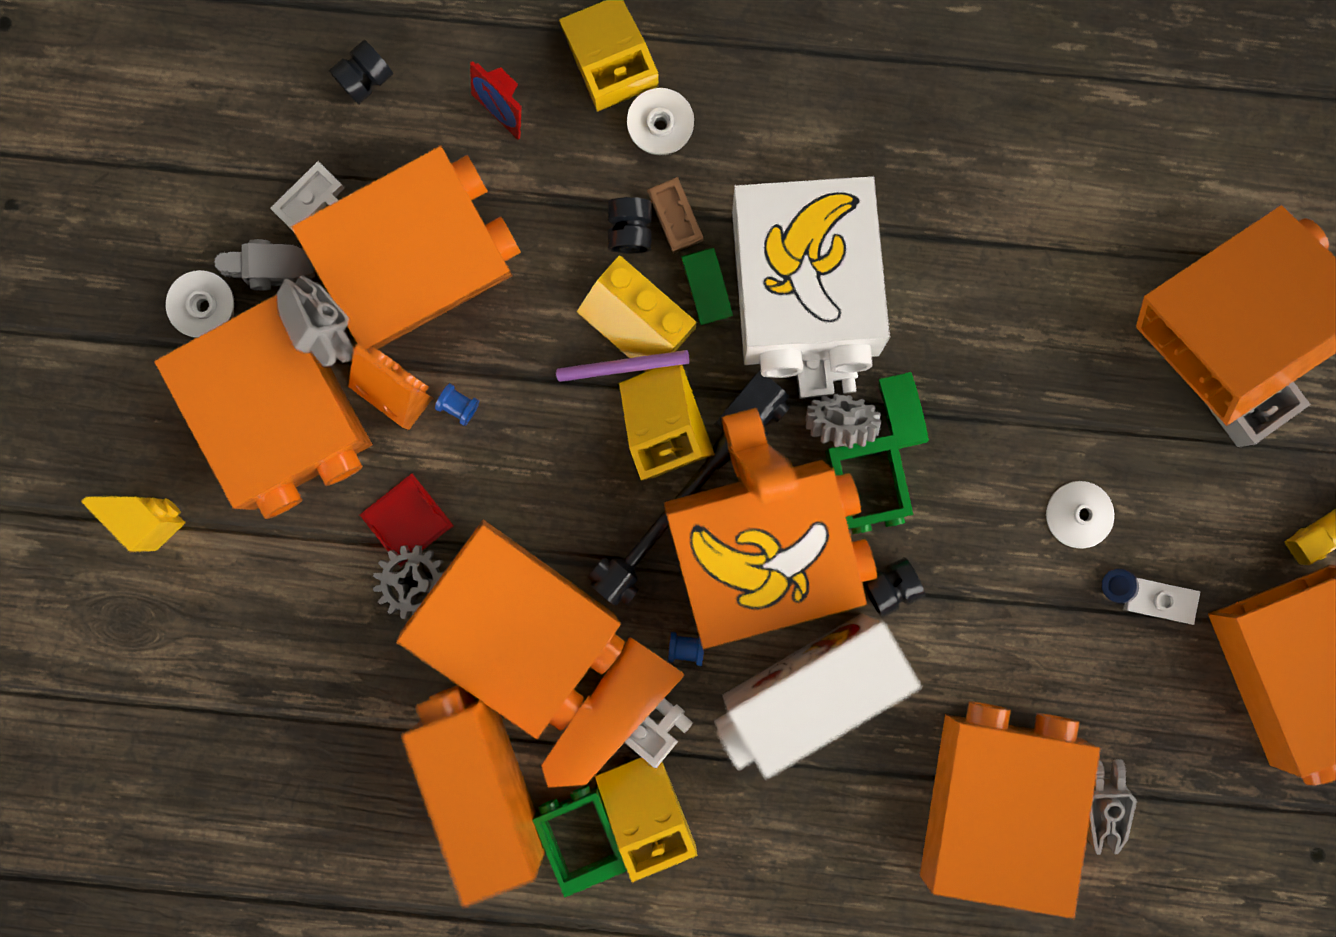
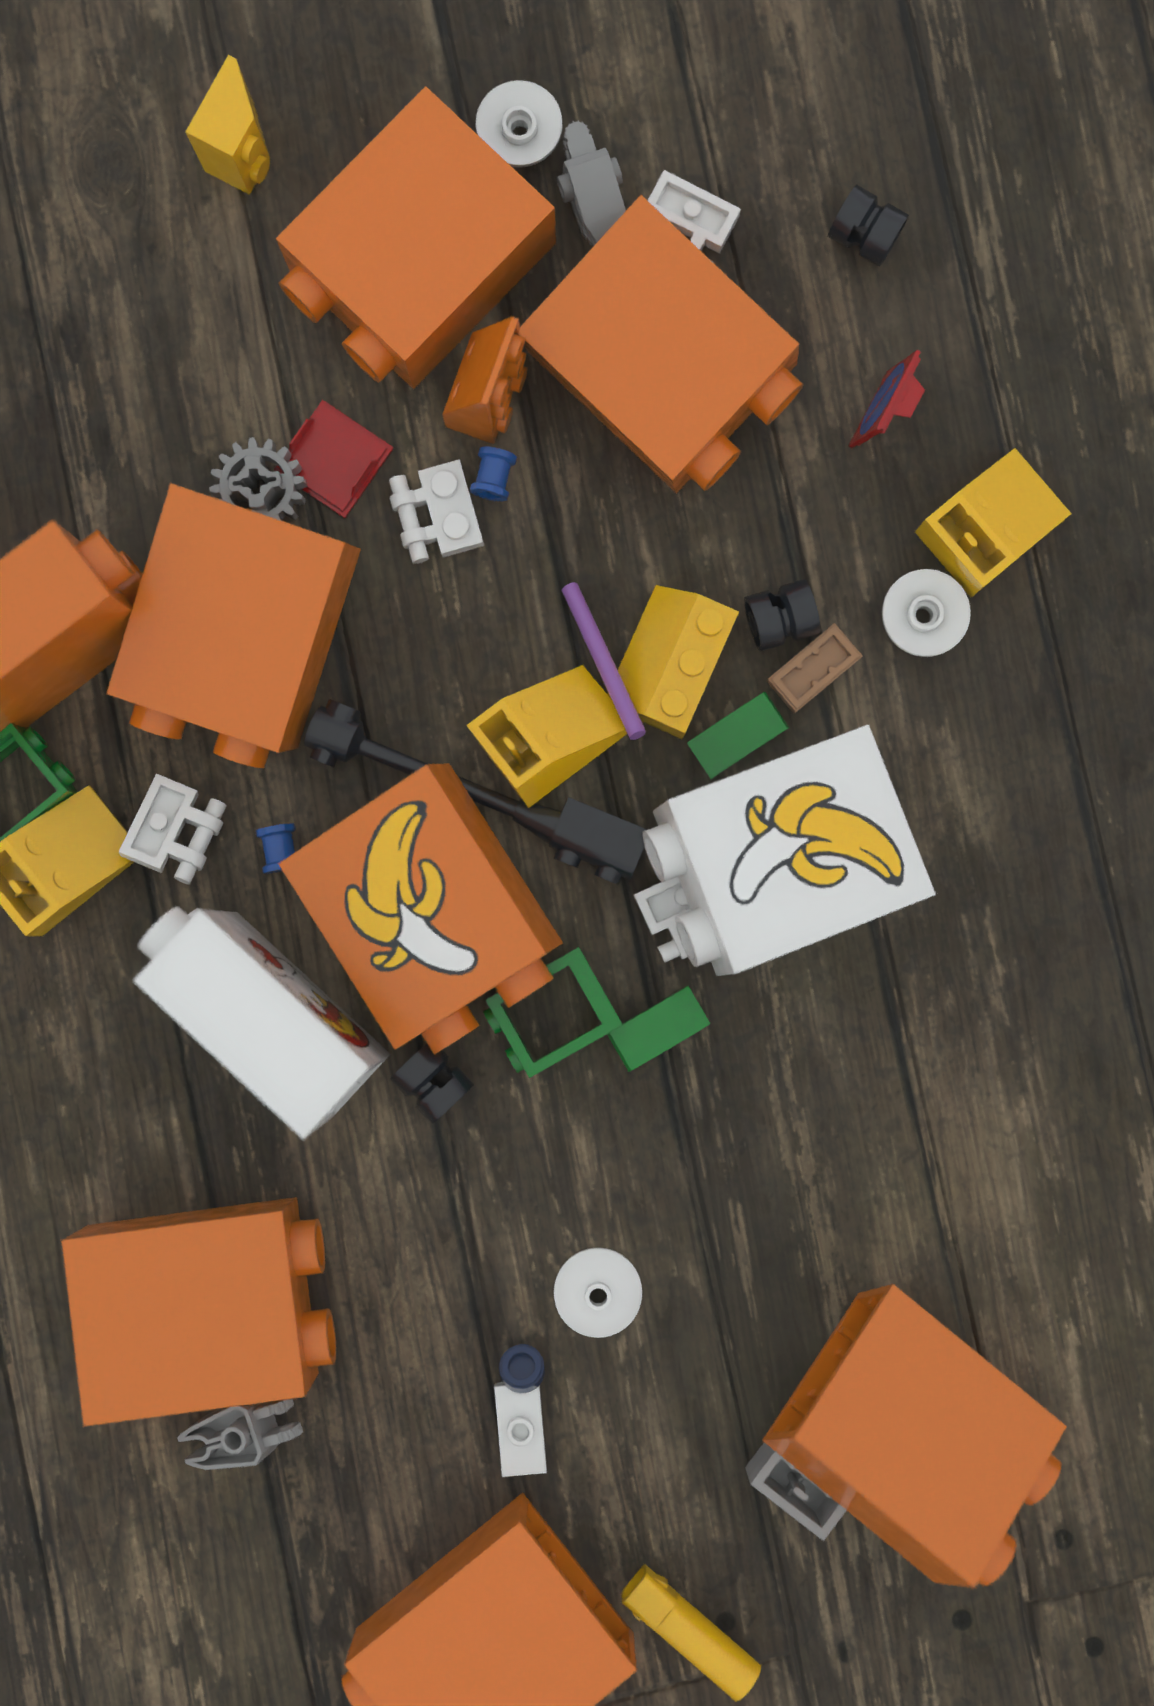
camera: 75 degrees right, 0 degrees up
light grey hinge [277,276,354,366] -> none
orange panel [541,637,684,787] -> none
orange beam [722,408,797,504] -> none
light grey gear [806,394,881,448] -> none
none -> white plate [389,459,484,564]

